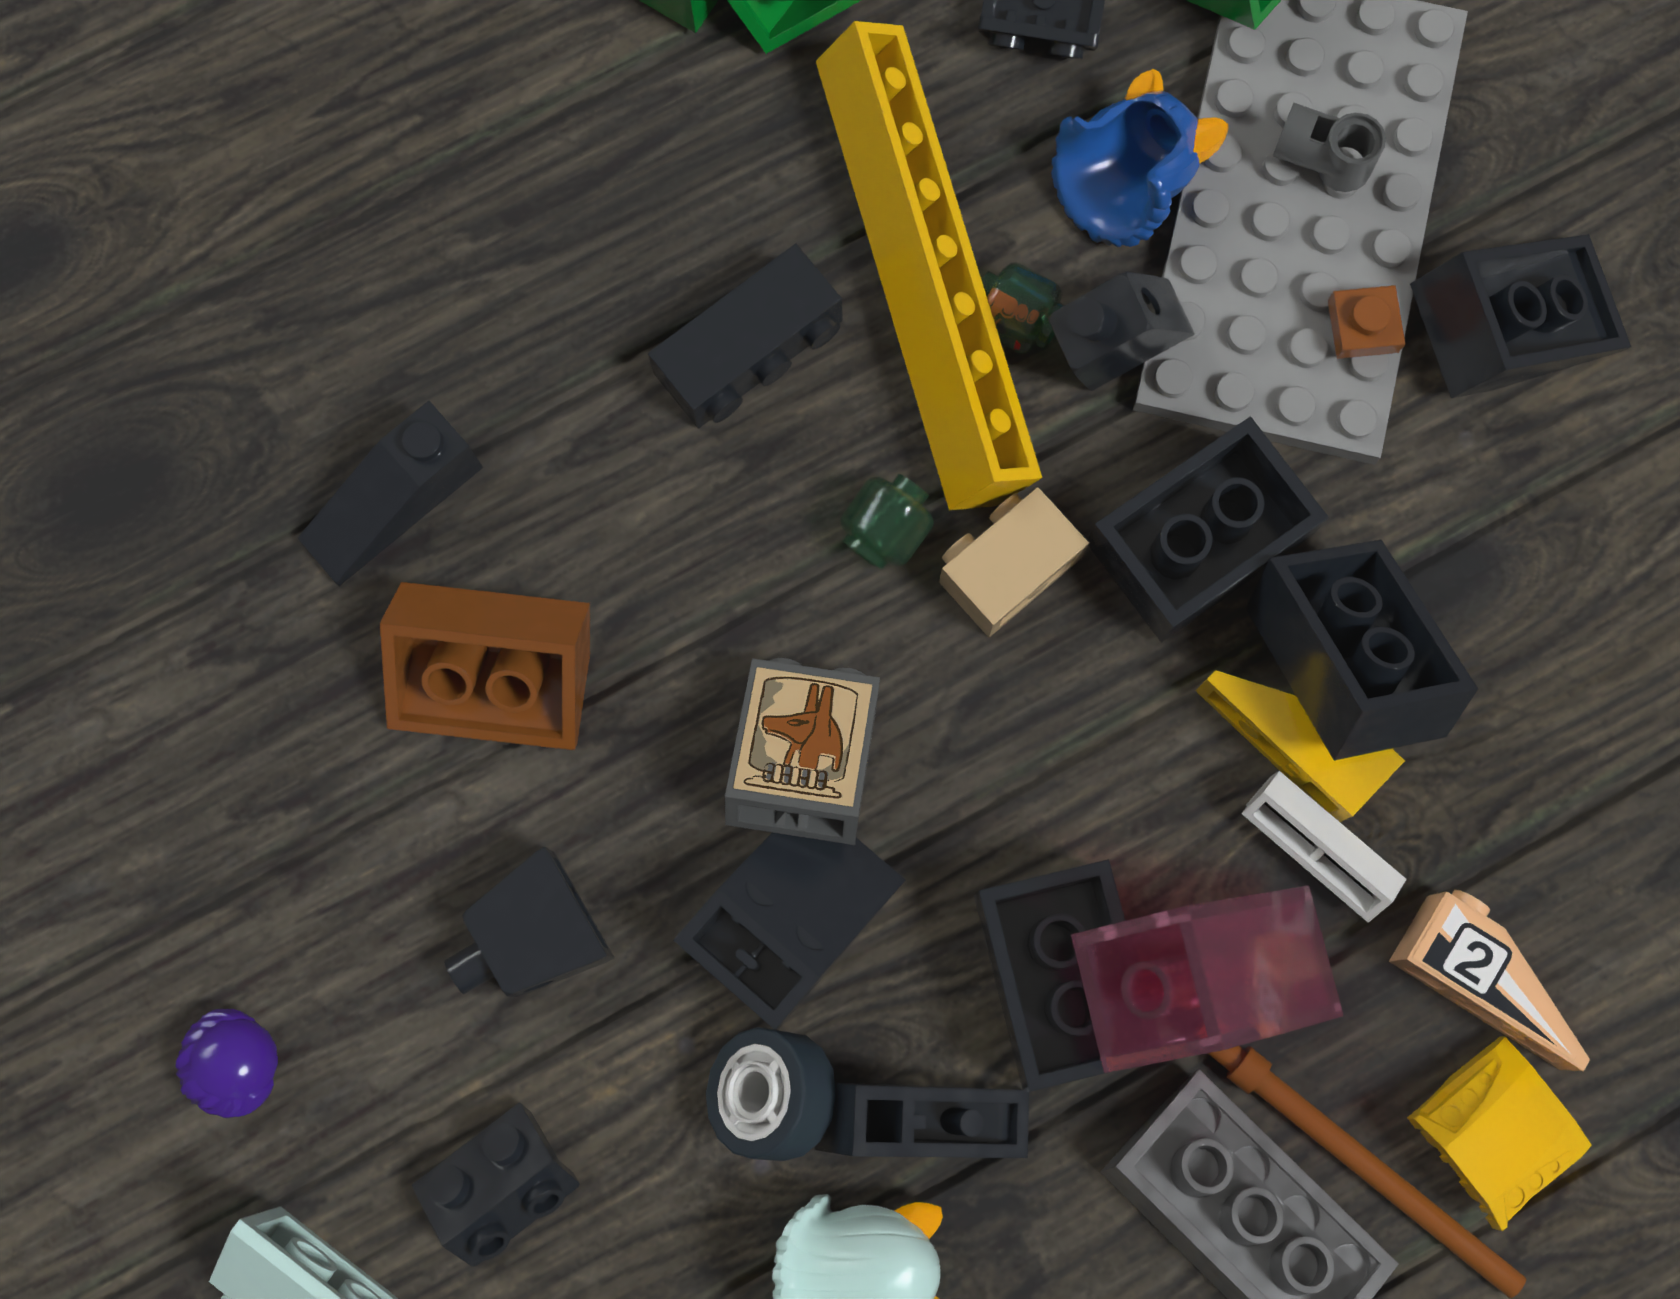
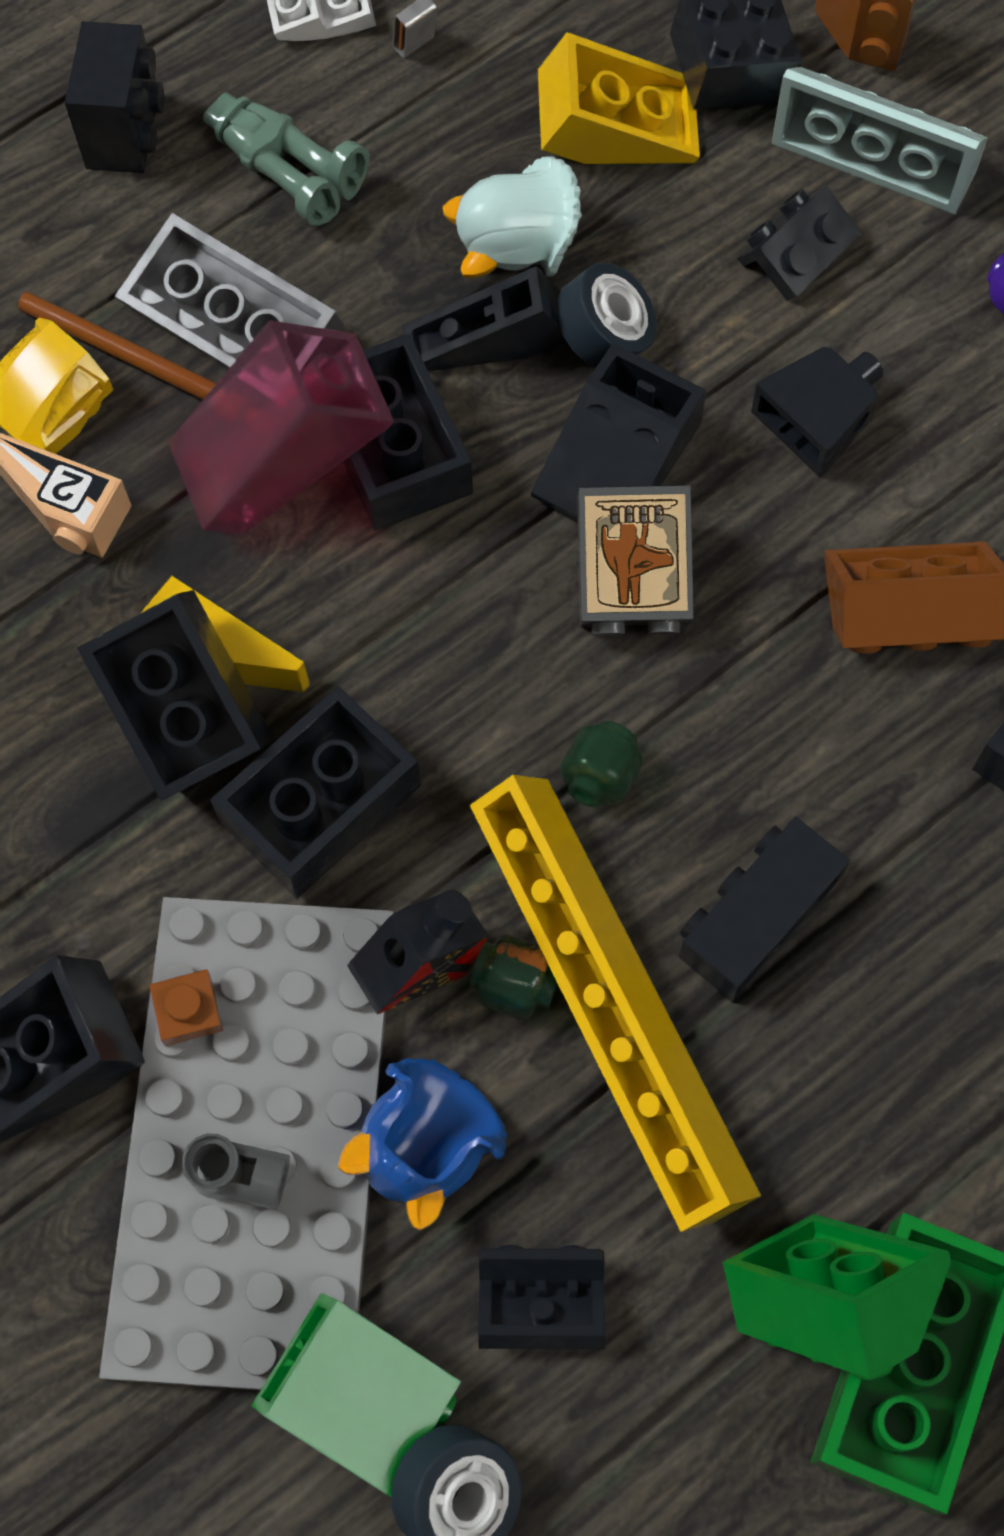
camera: 170 degrees right, 10 degrees down
tan brick [939,487,1089,637] -> none
white piece [1242,771,1406,923] -> none

